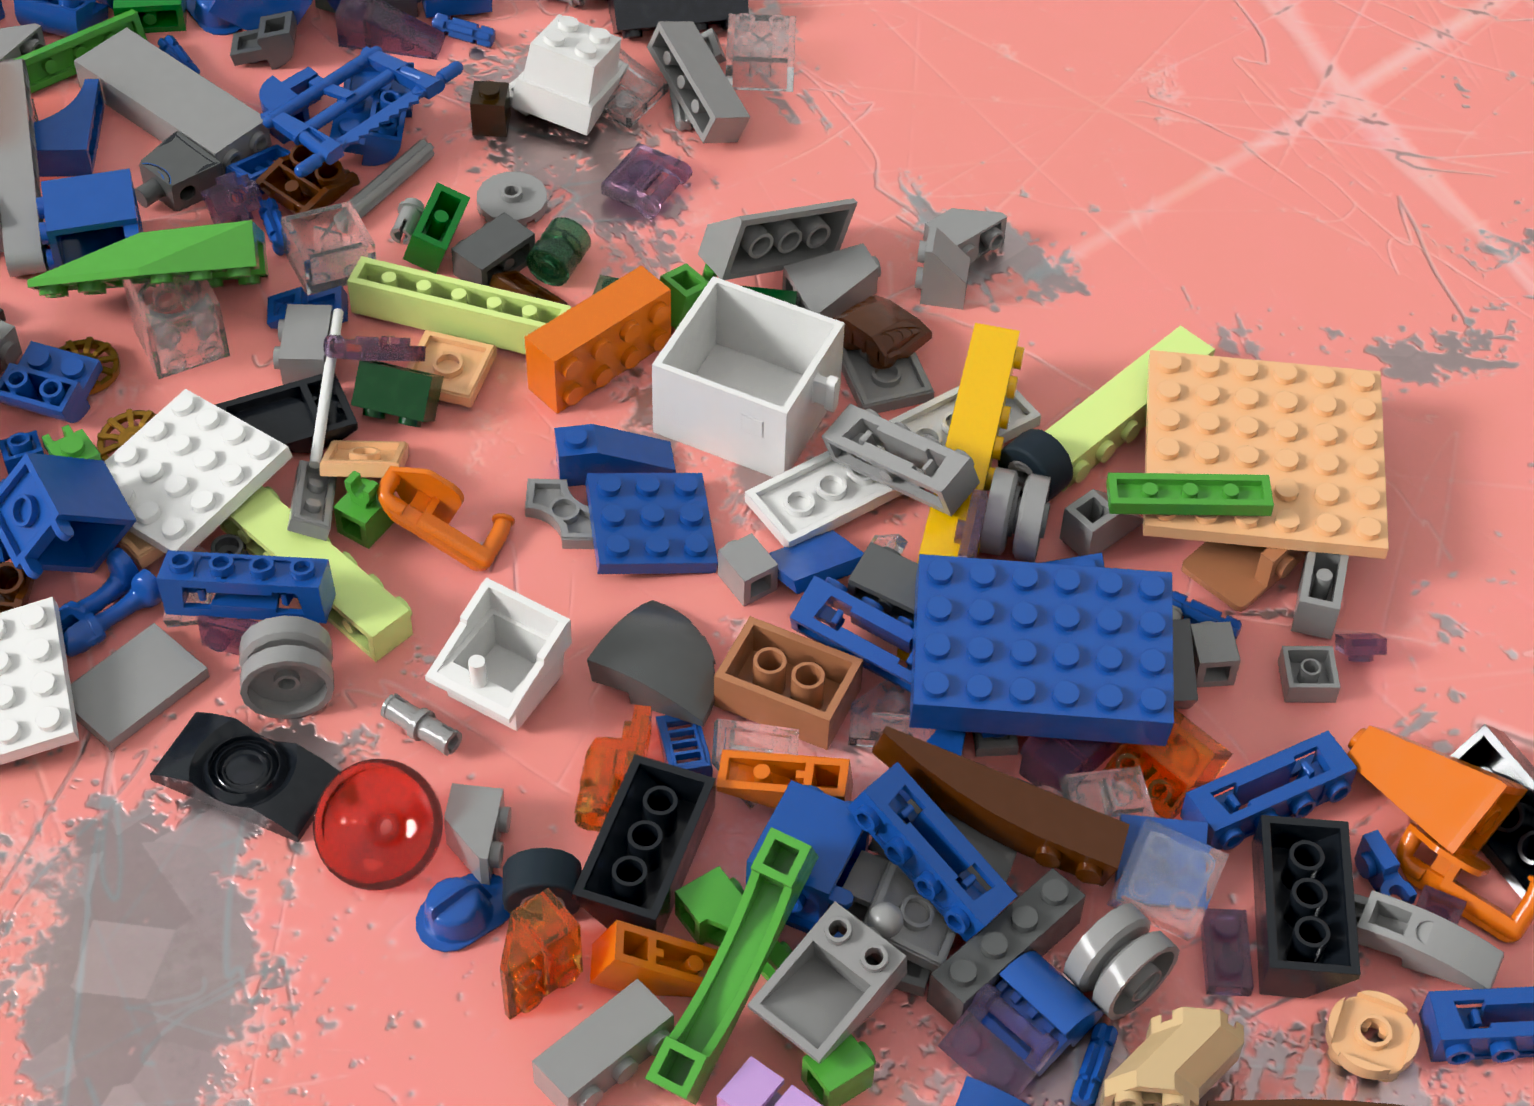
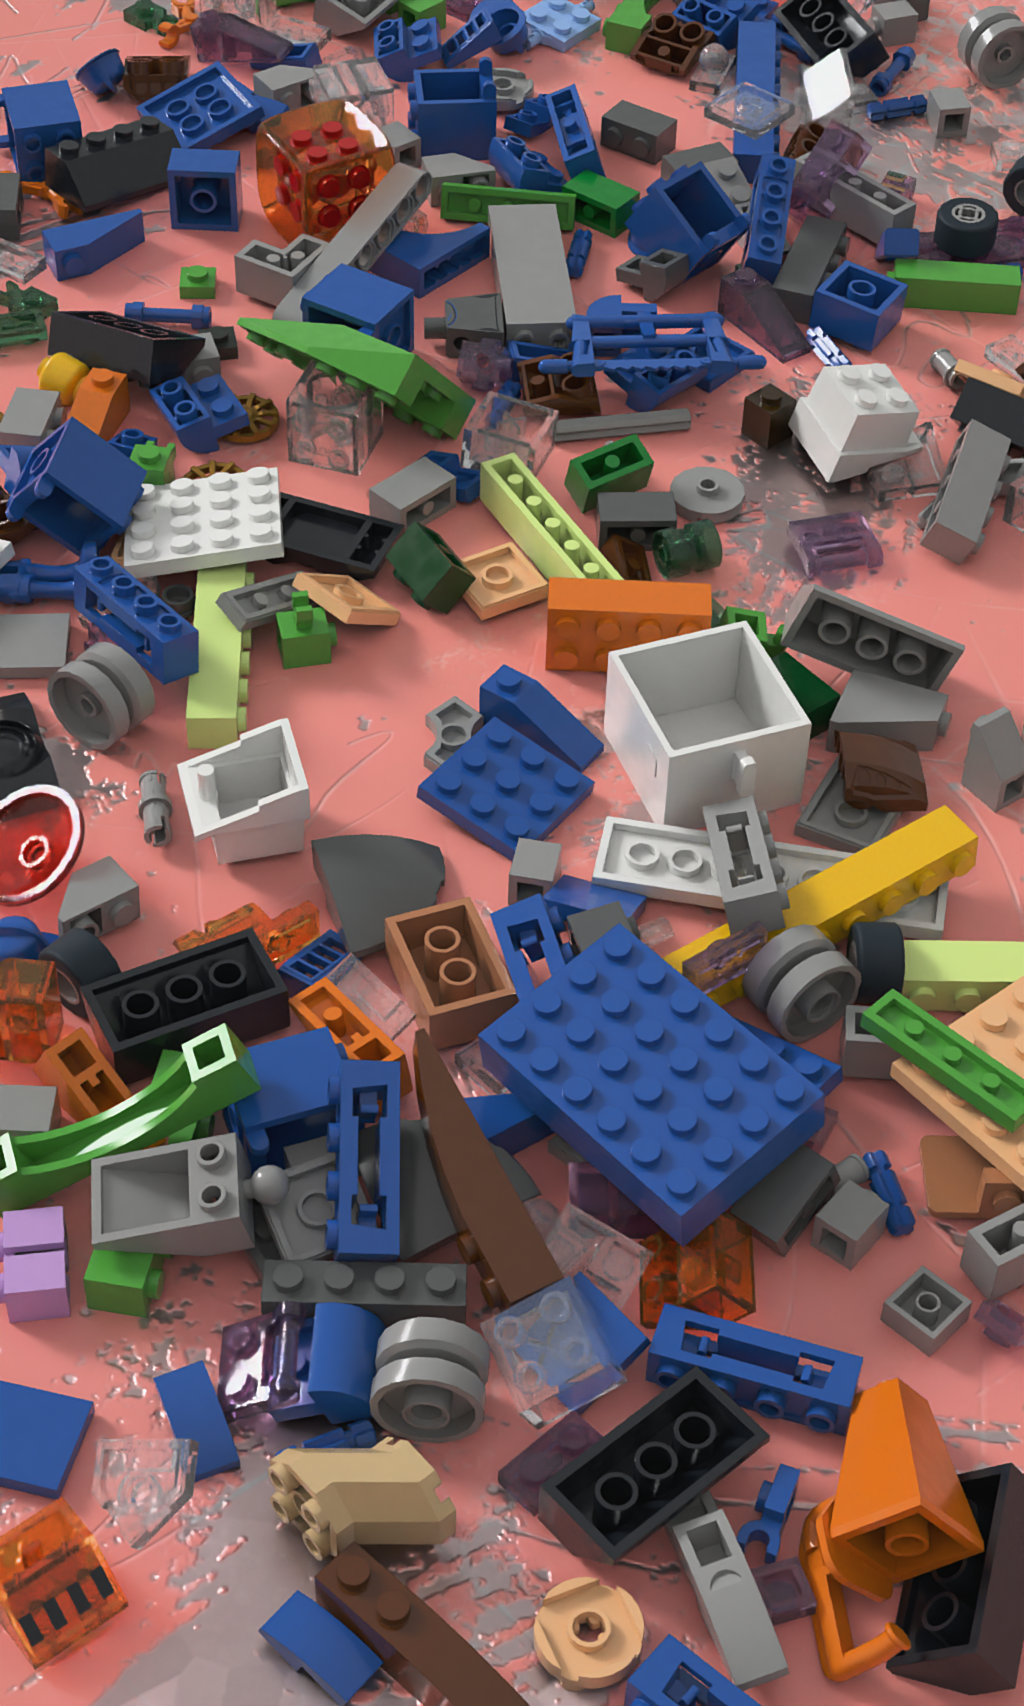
camera: 45 degrees right, 5 degrees down
white axle [309,308,344,469] -> none
clear purple plate [323,335,426,361] -> none
orange piece [377,466,515,571] -> none

